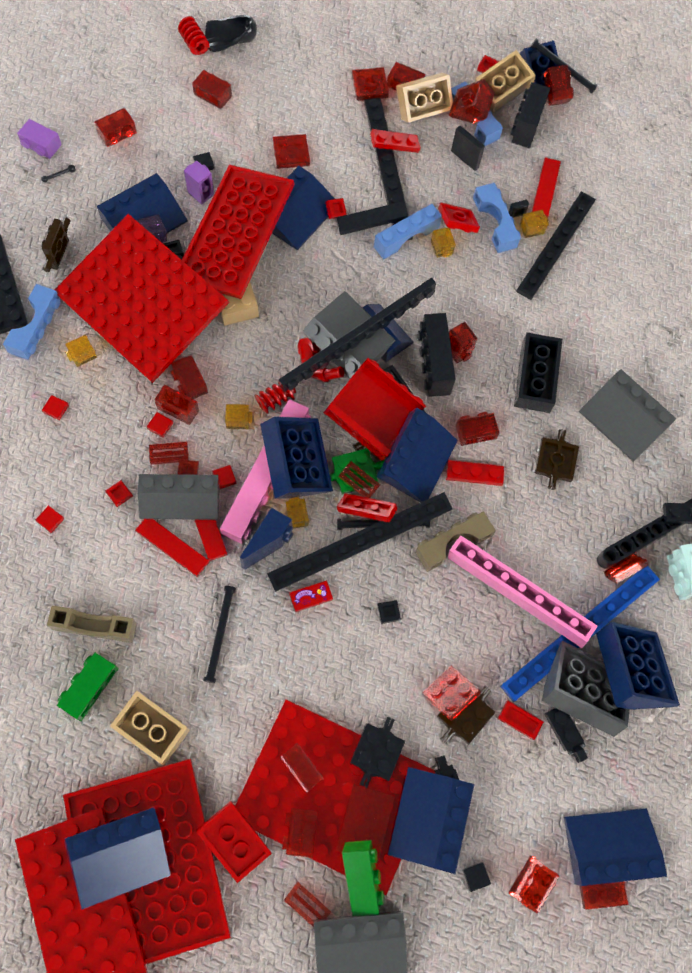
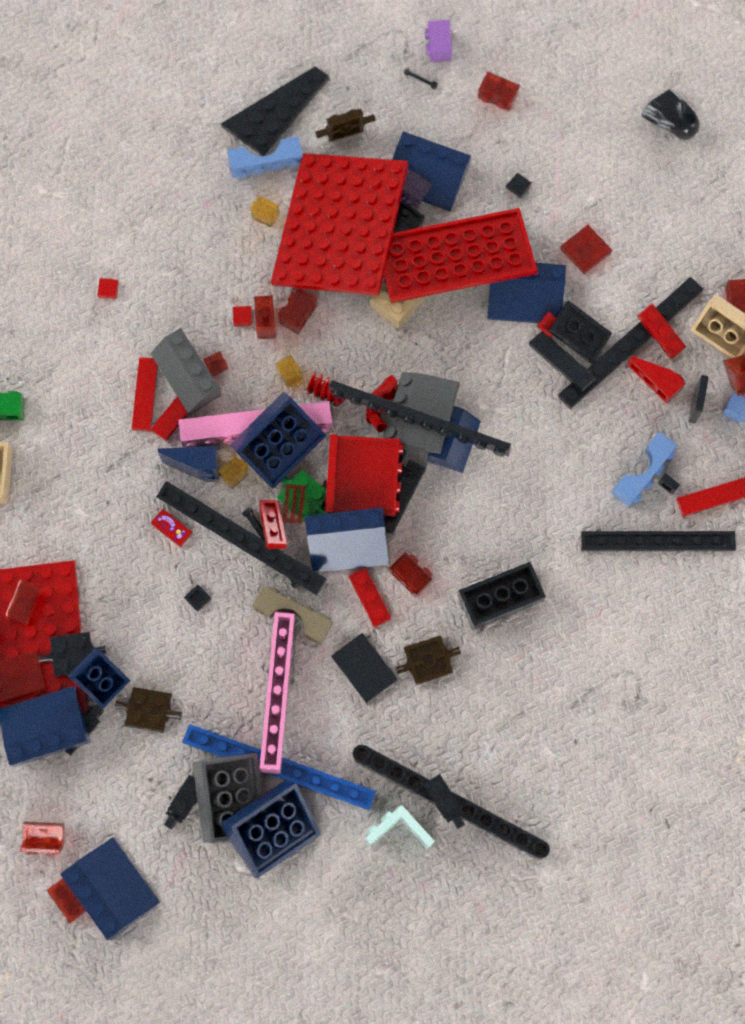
camera: 65 degrees right, 5 degrees up
red tile [42,395,69,421] -> none
dark tan arch [47,605,137,643] -> none
red tile [105,480,133,507] -> none
clear red tile [149,442,189,465] -> none
red piece [178,16,210,55] -> none
medium lavender brick [184,160,214,204] -> none
clear red brick [192,70,232,109] -> none
black bar [203,586,236,683] -> none
red tile [212,465,237,489] -> none
clear red plate [352,67,389,101] -> none
medium blue arch [374,204,442,260] -> none
black brick [418,313,456,397] -> none
clear red plate [422,665,481,721] -> none
clear yellow brick [431,227,456,258] -> none
red plate [438,202,480,233] -> none
clear red brick [449,322,478,363] -> none
black tile [462,862,491,892] -> none
red tile [497,700,544,740] -> none
clear yellow brick [520,210,549,238] -> none
dark grey slope [579,369,677,462] -> none
clear red tile [603,553,648,584] -> none
none -> dark blue slope [68,647,131,709]
none -> black tile [331,633,398,703]
none -> black tile [548,300,612,364]
none -> red slope [627,356,686,404]

